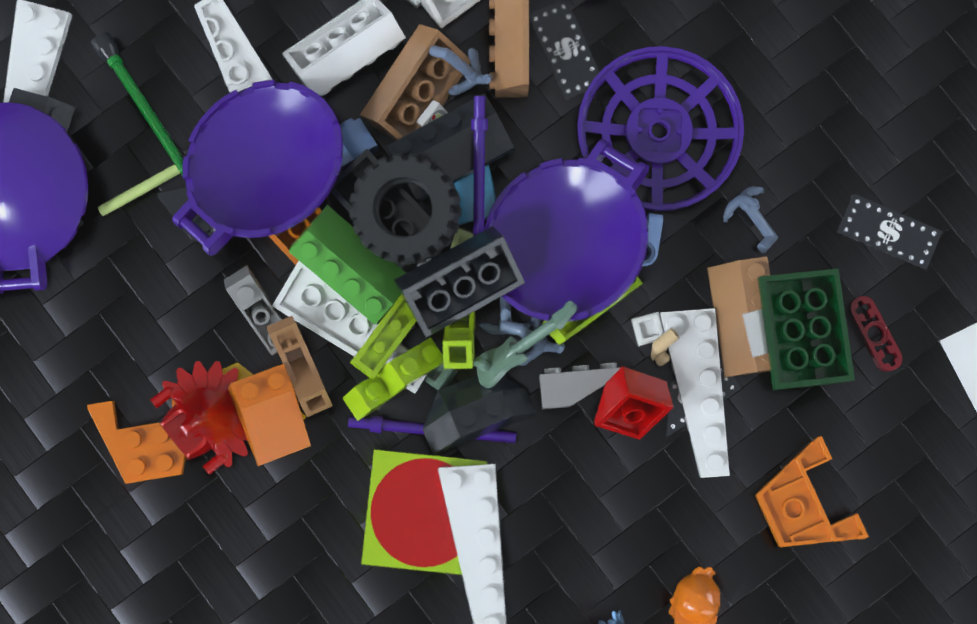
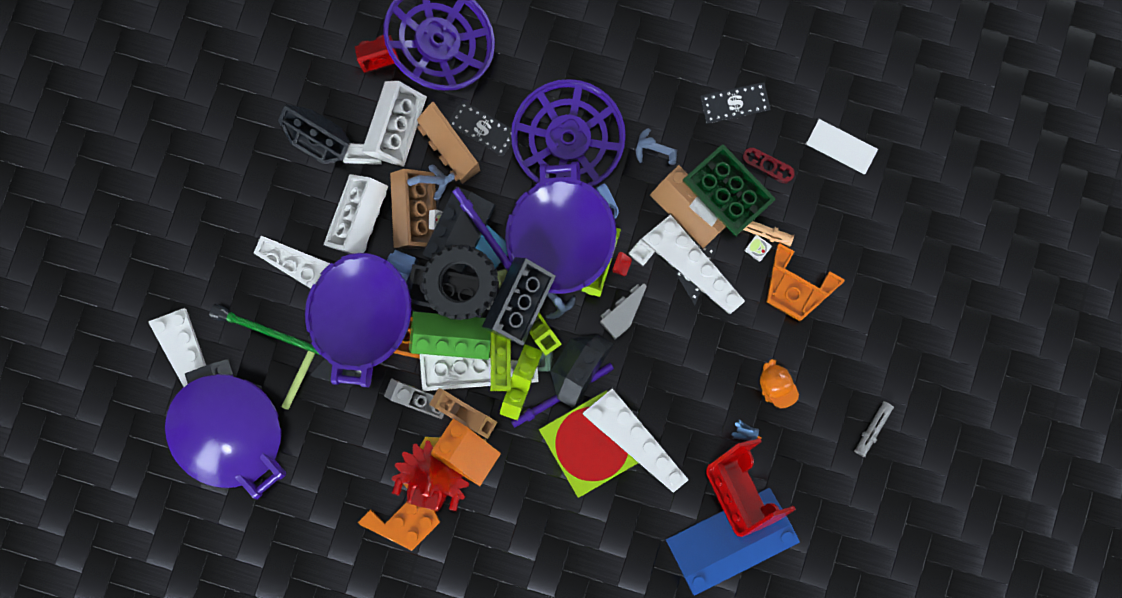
camera: 35 degrees left, 0 degrees up
sand green piece [474,301,577,389] -> none
sand blue piece [500,317,565,366] -> none
red slope [594,366,673,440] -> none
tan arm [650,327,680,366] -> none
none -> red slope [612,252,632,276]
none -> light nougat pin [743,221,794,247]
none -> tile [744,235,772,262]

